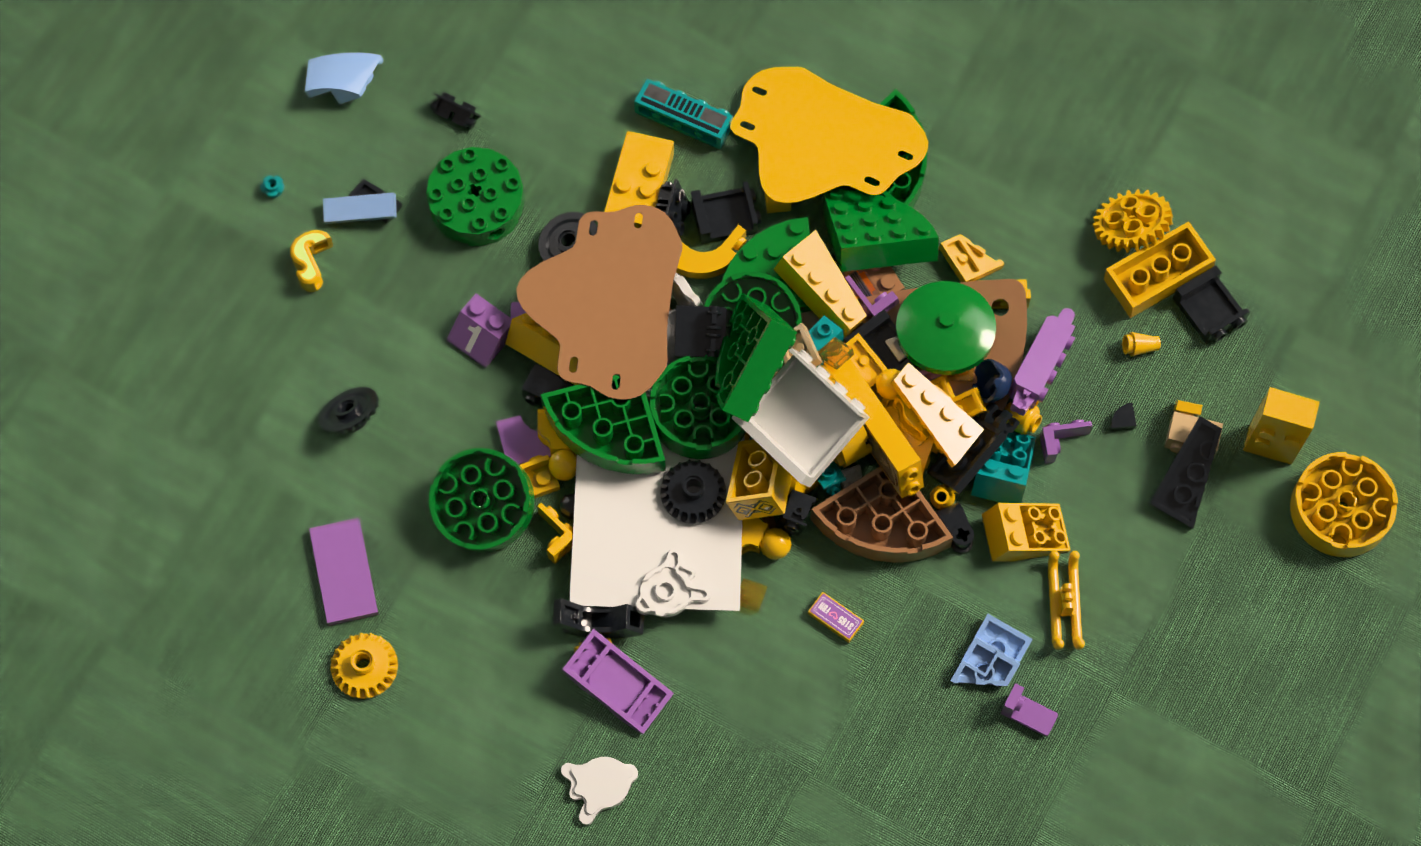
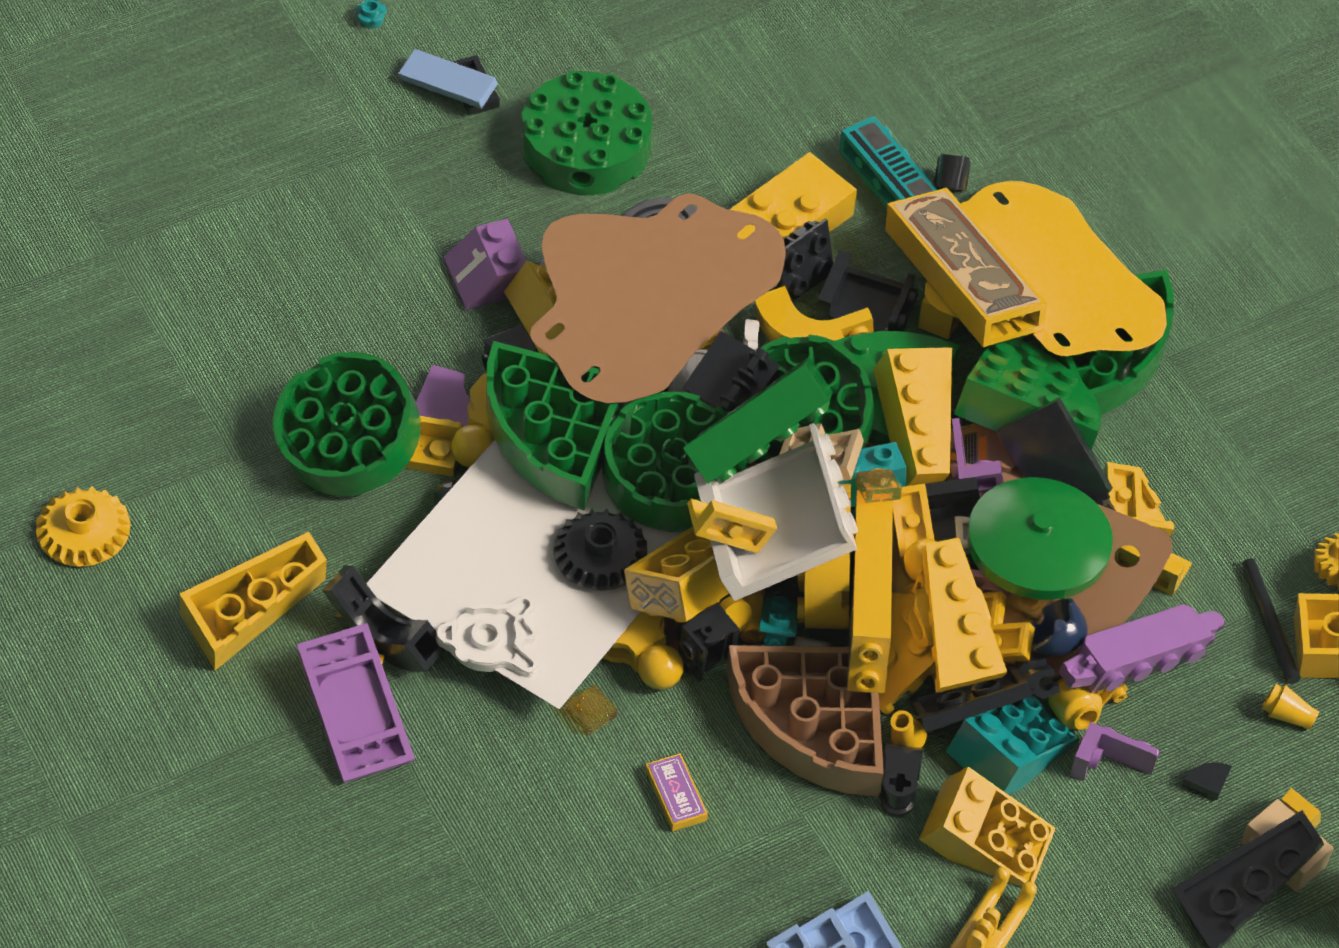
camera: 30 degrees right, 15 degrees down
yellow animal [290,230,333,292] -> none
medium lavender tile [309,518,379,626] -> none
black gear [318,387,379,436] -> none
black hinge [430,91,482,129] -> none
yellow bracket [537,503,573,564] -> none
white tile [561,757,638,826] -> none
none -> yellow wedge [179,532,327,671]
none -> yellow panel [687,499,777,553]
none -> brick [885,188,1047,347]
none -> black piece [934,154,971,191]
none -> black tile [997,397,1116,511]
none -> black bar [1242,558,1301,684]

